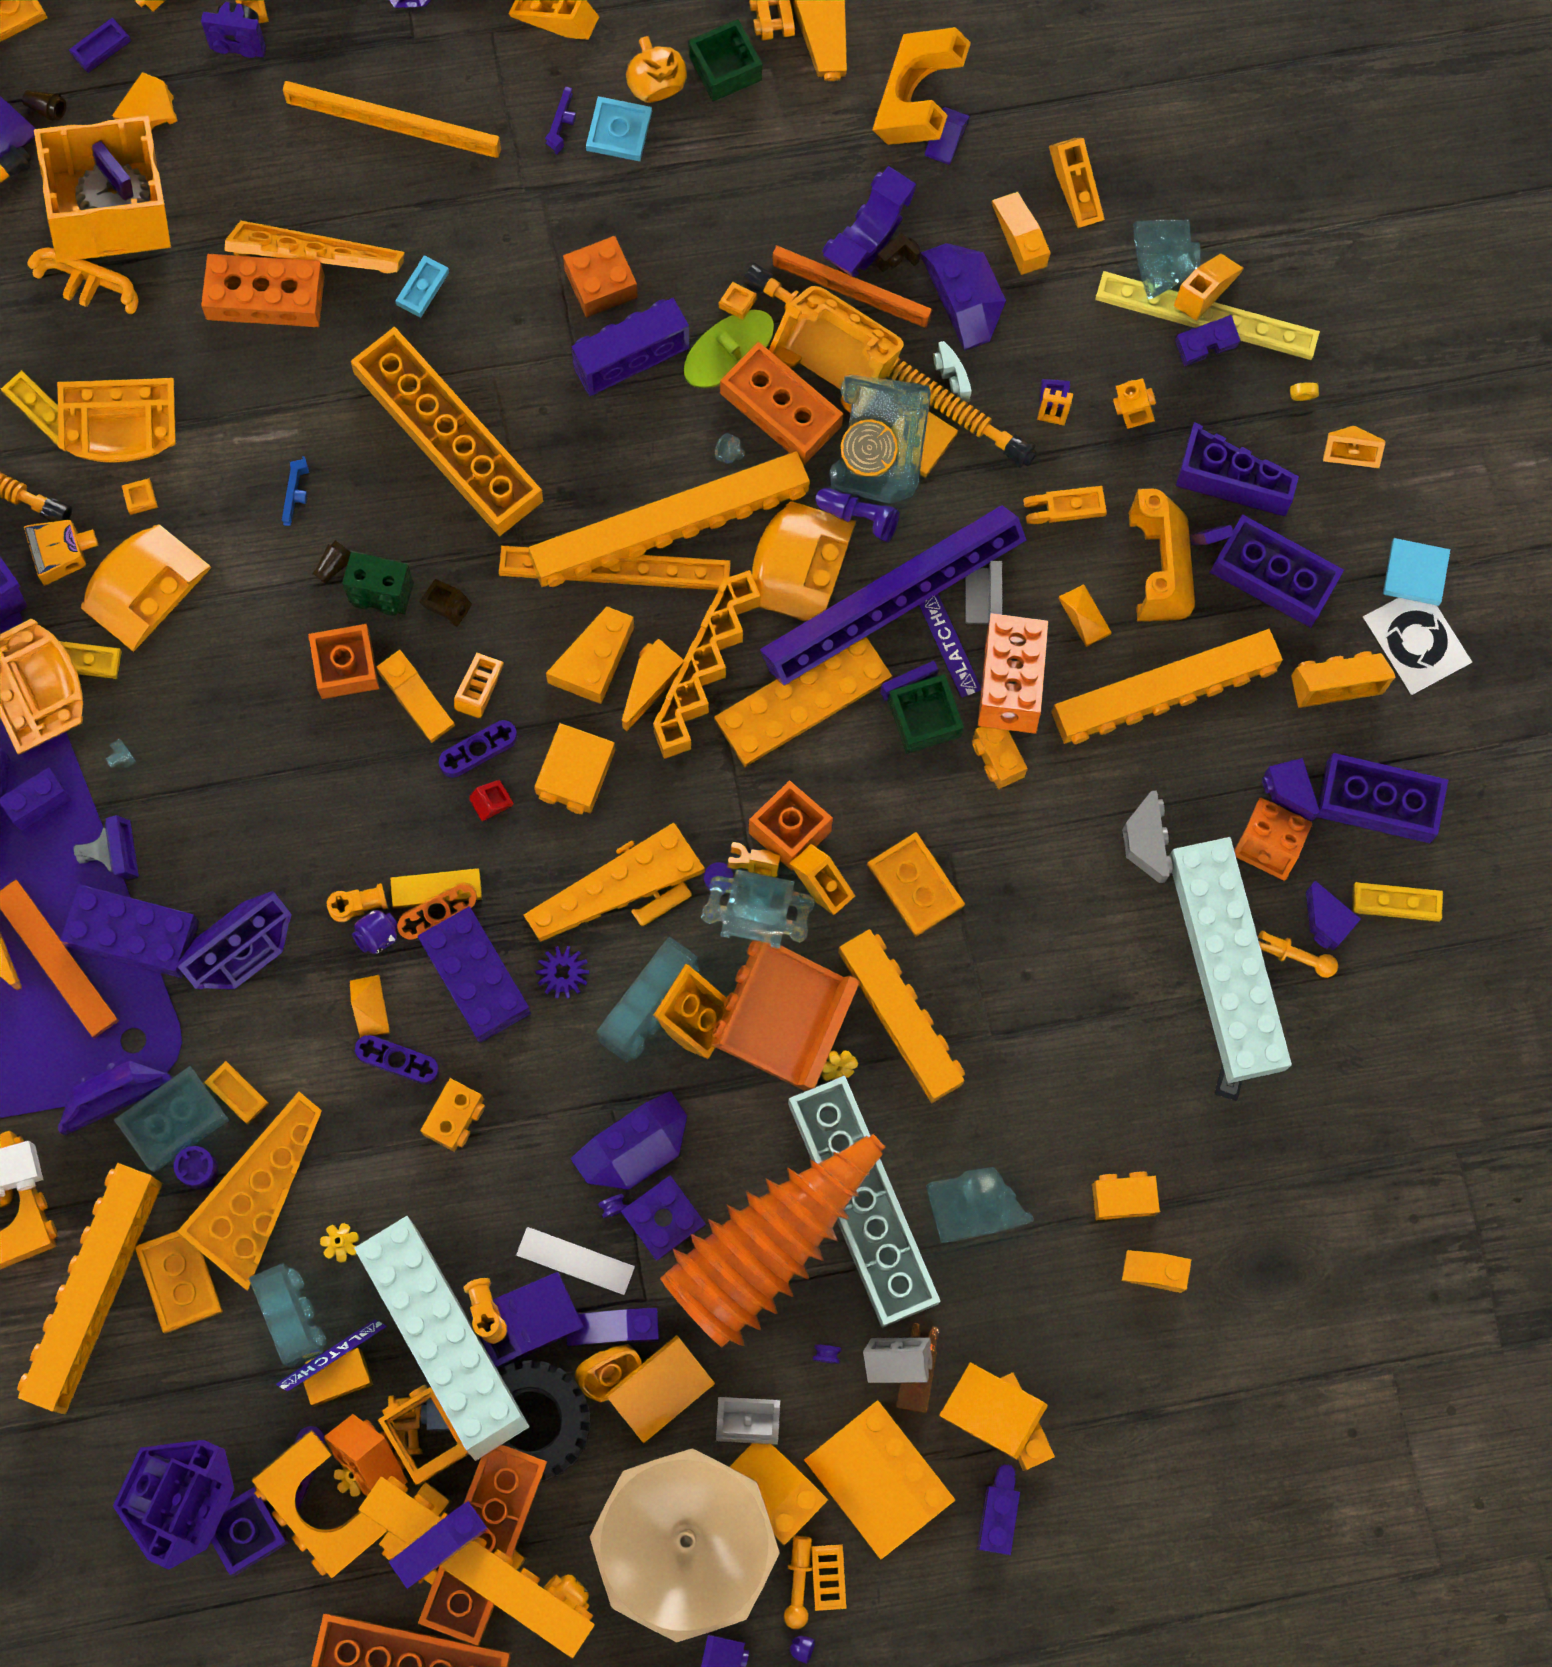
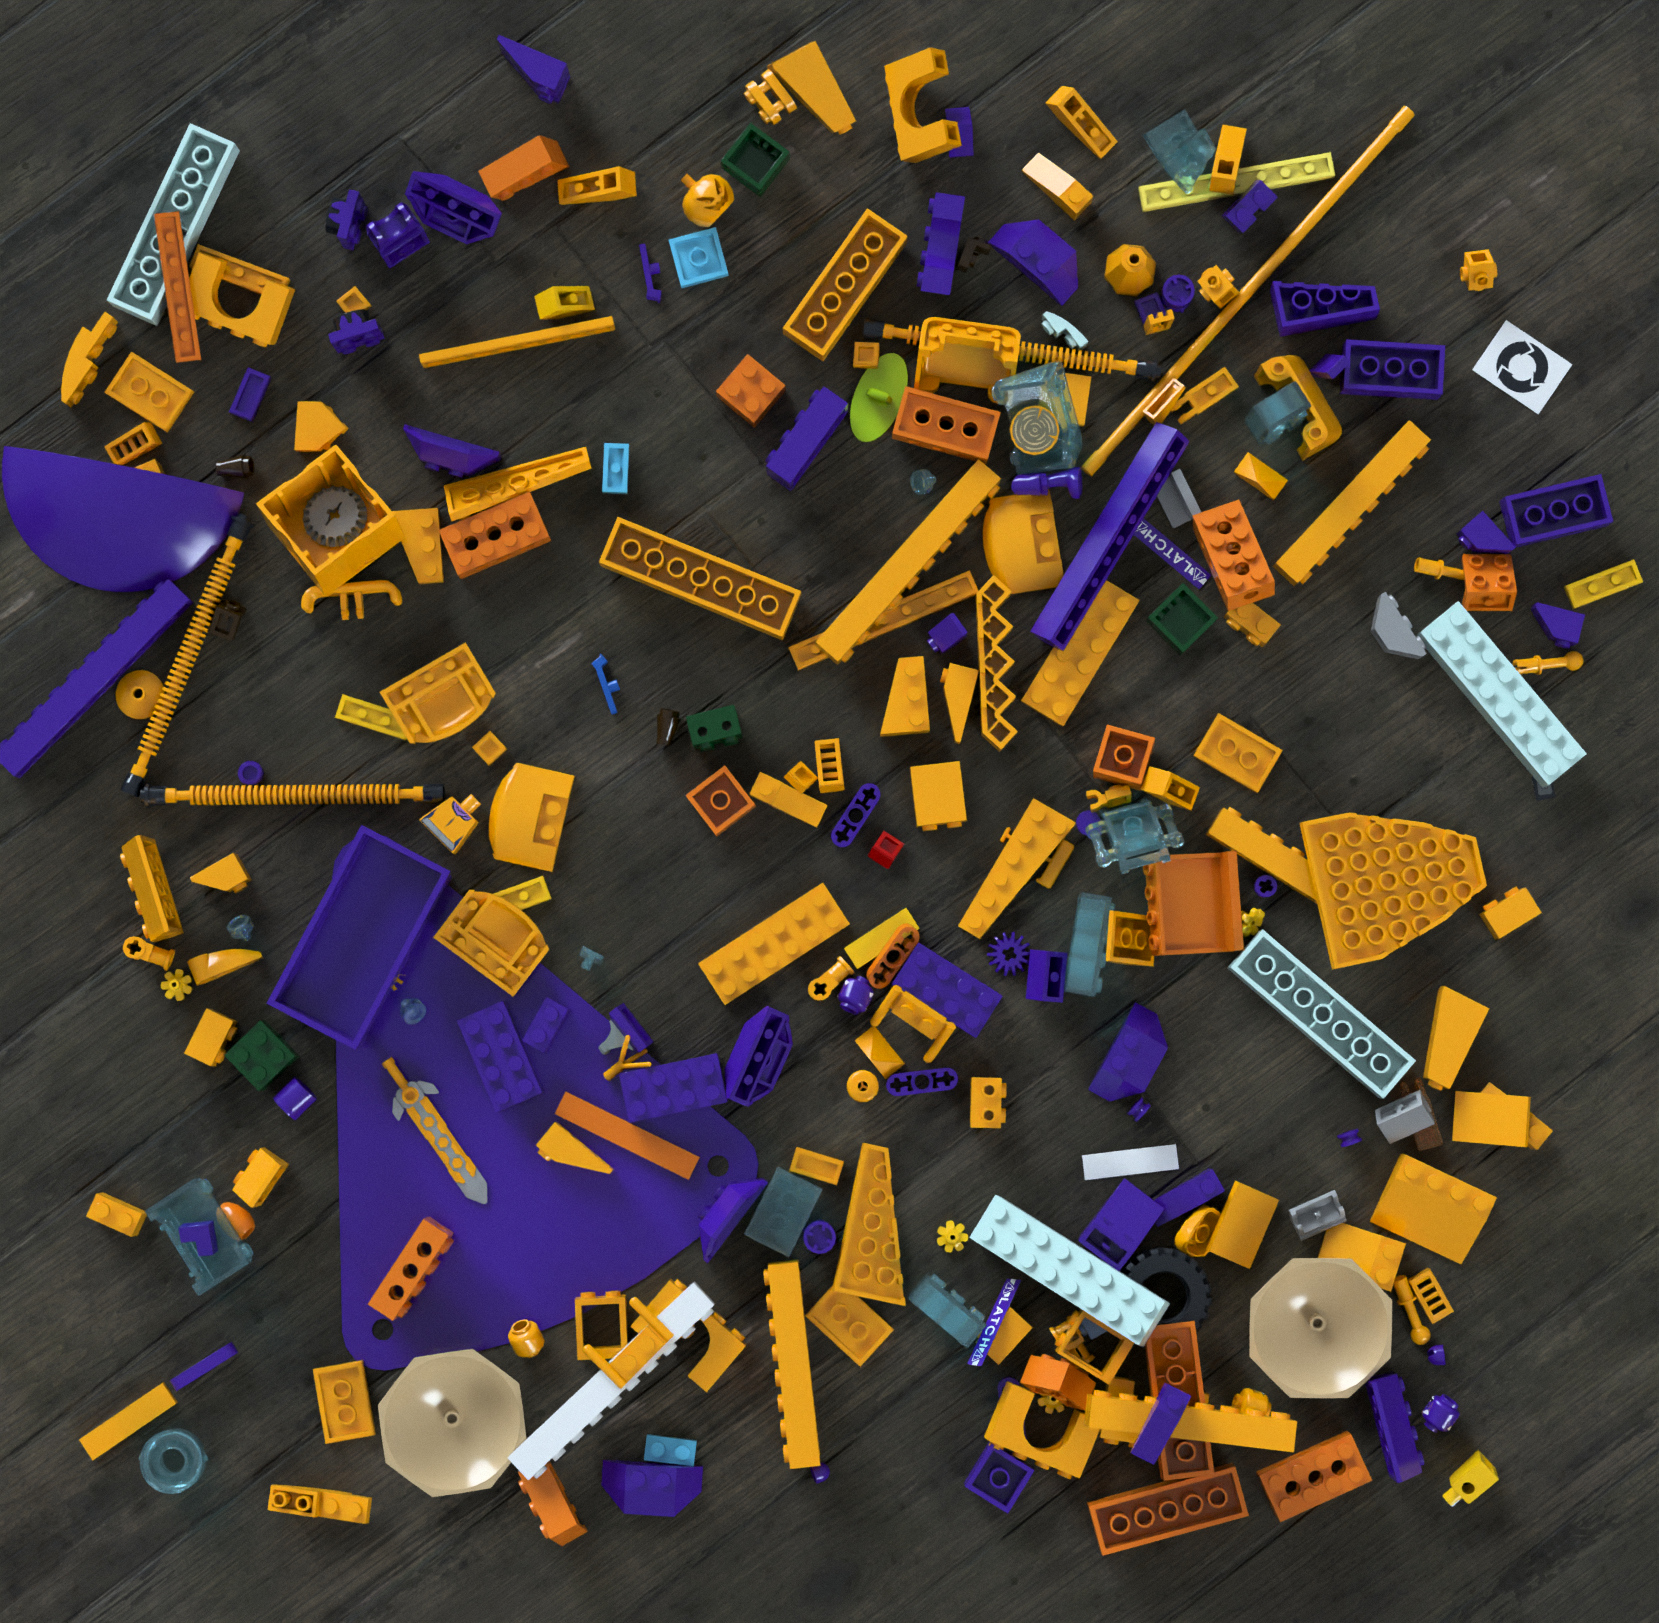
camera: 20 degrees left, 10 degrees up
dark purple tile [92,141,134,201] -> none
dark purple wedge [113,1440,234,1570] -> none
dark brown bracket [419,579,472,627] -> none
light orange connector [463,1278,507,1344] -> none
dark purple piece [621,1175,706,1261] -> none
orange cone [660,1134,886,1347] -> none
orange tile [773,245,932,328] -> none
dark purple tile [880,661,938,701] -> none
clear light blue slope [926,1167,1034,1243] -> none
dark purple hinge [977,1464,1020,1555] -> none
light orange slope [1121,1250,1192,1293] -> none
yellow tile [1290,383,1319,401] -> none
light orange slope [1291,651,1395,708] -> none
light orange slope [1323,426,1385,468] -> none
medium azure tile [1383,538,1450,606] -> none
none -> light orange wing [392,508,444,584]
none -> dark purple wedge [403,424,501,479]
none -> yellow slope [534,286,595,320]
none -> light orange plant [603,1035,652,1081]
none -> light orange plate [698,883,850,1005]
none -> light orange brick [783,208,908,361]
none -> light orange tile [784,761,818,794]
none -> dark purple hinge [810,1462,830,1484]
none -> light orange head [847,1070,879,1102]
none -> light orange plate [870,985,956,1063]
none -> dark purple slope [927,613,968,655]
none -> dark purple brick [1026,949,1067,1003]
none -> light orange piece [1081,106,1415,477]
none -> light orange cone [1104,244,1156,296]
none -> light orange piece [1143,378,1186,425]
none -> dark purple piece [1160,274,1195,313]
none -> clear light blue brick [1244,381,1311,445]
none -> dark purple bush [1254,875,1277,898]
none -> light orange wing [1299,812,1487,970]
none -> light orange pin [1414,557,1464,580]
none -> light orange slope [1423,986,1489,1091]
none -> light orange brick [1460,249,1497,291]

